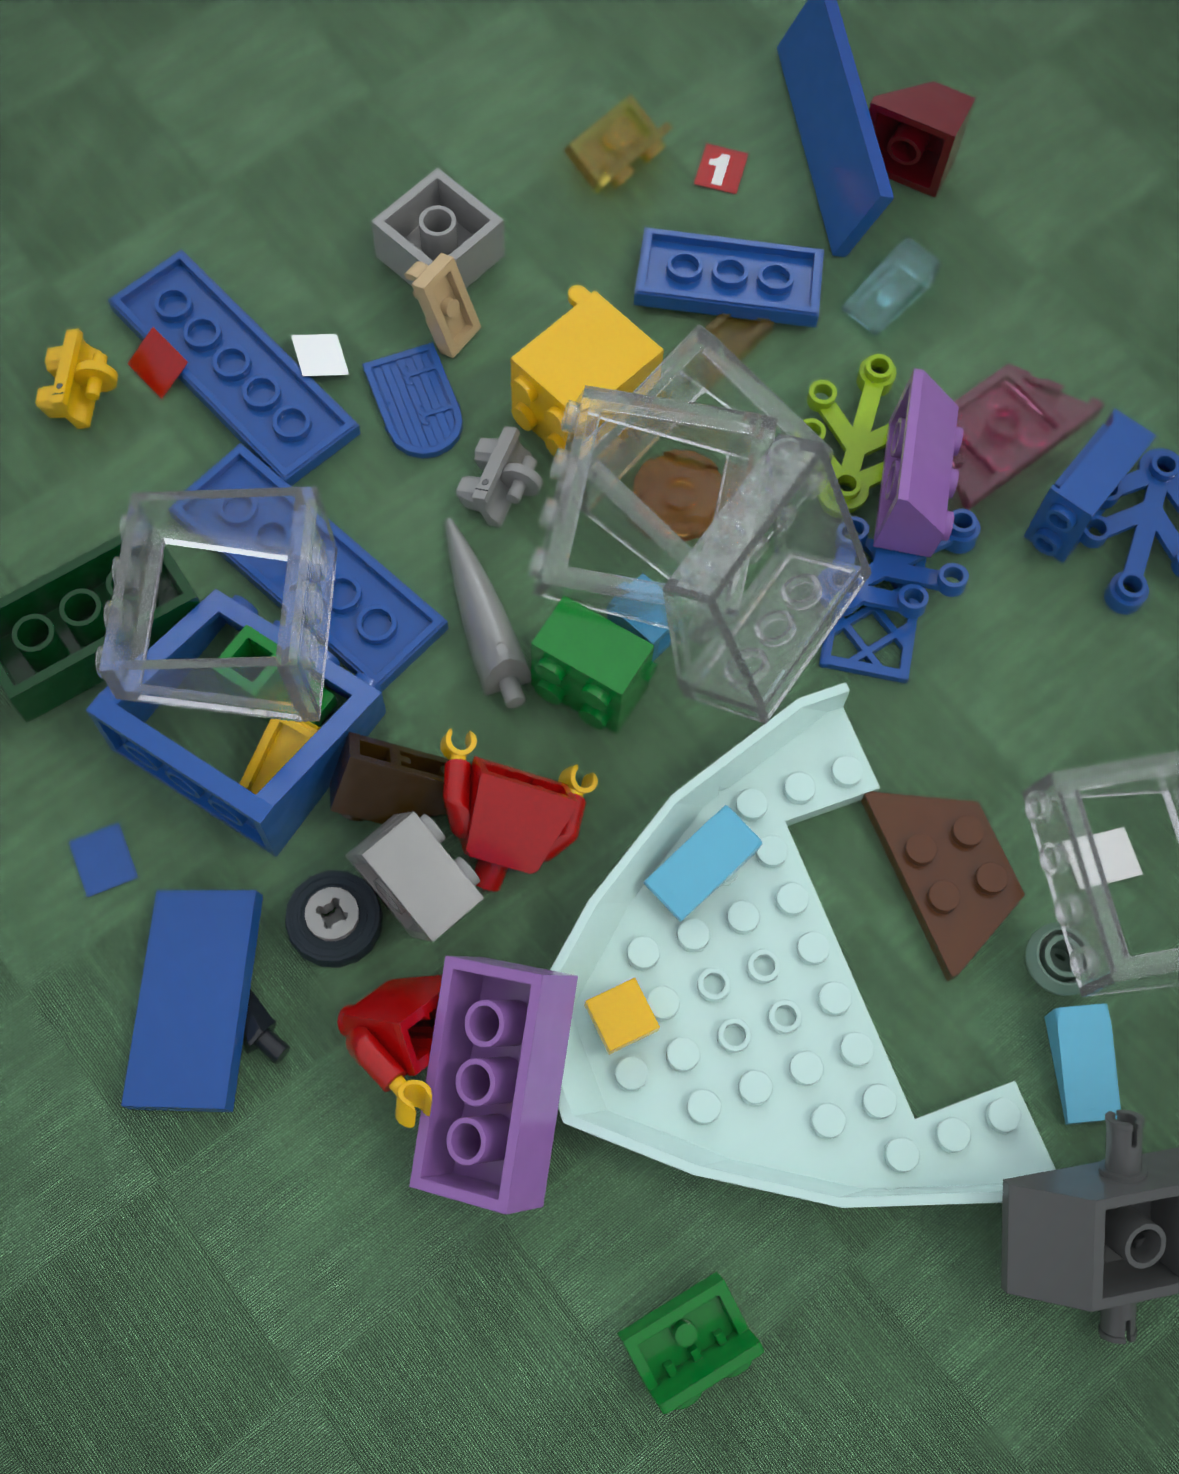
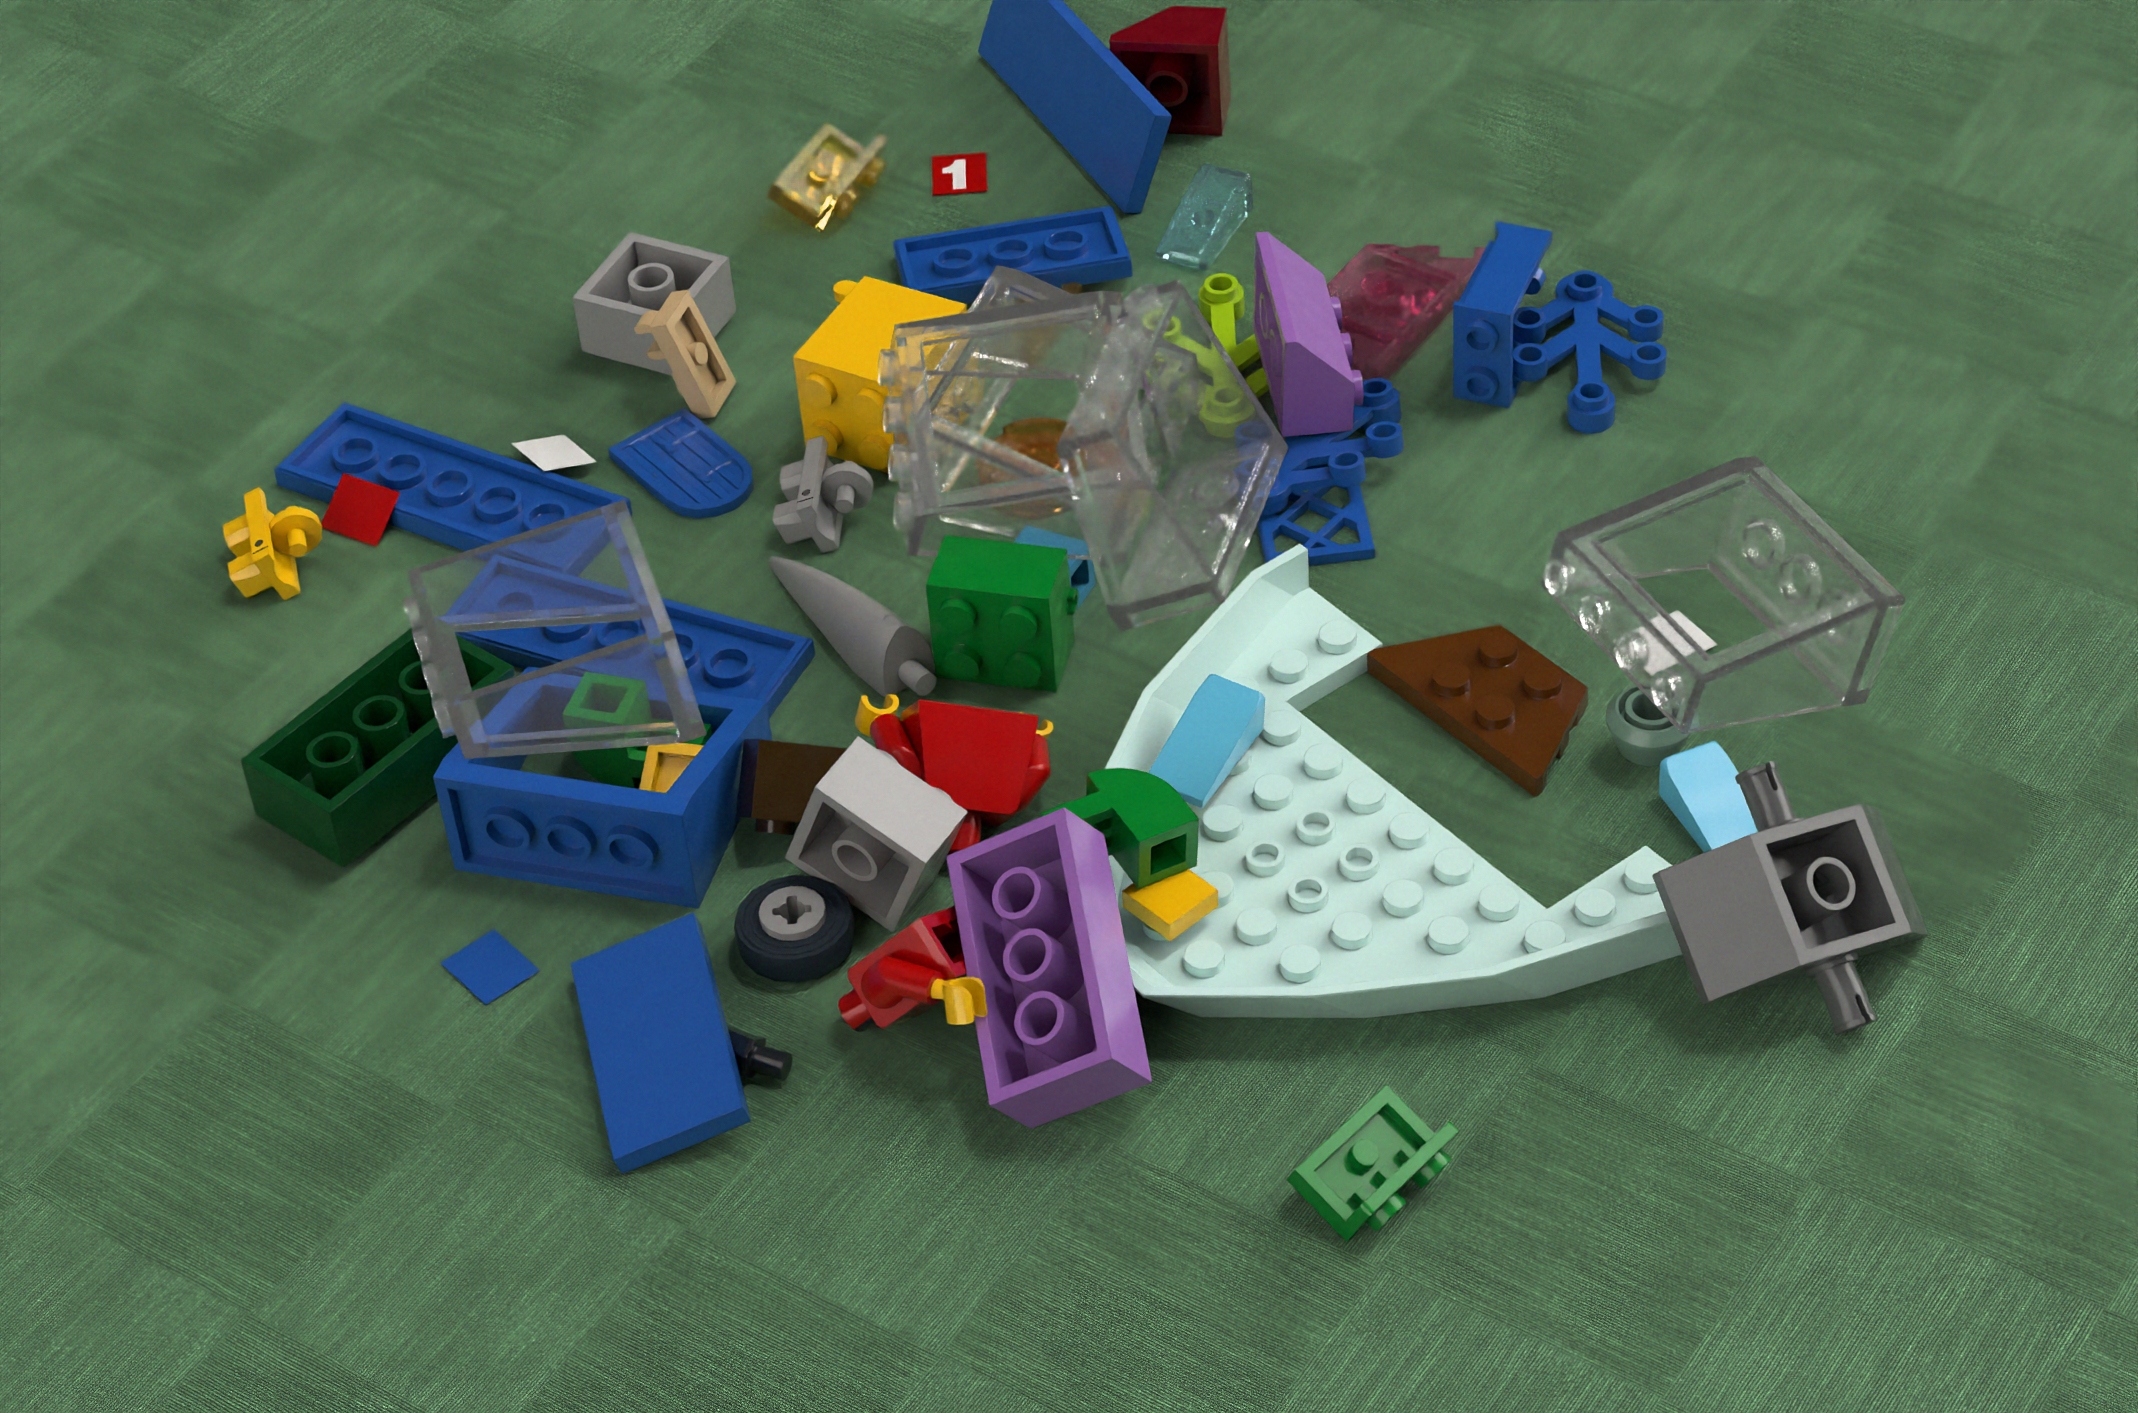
camera: 10 degrees left, 25 degrees down
none -> green brick [1040,768,1199,889]

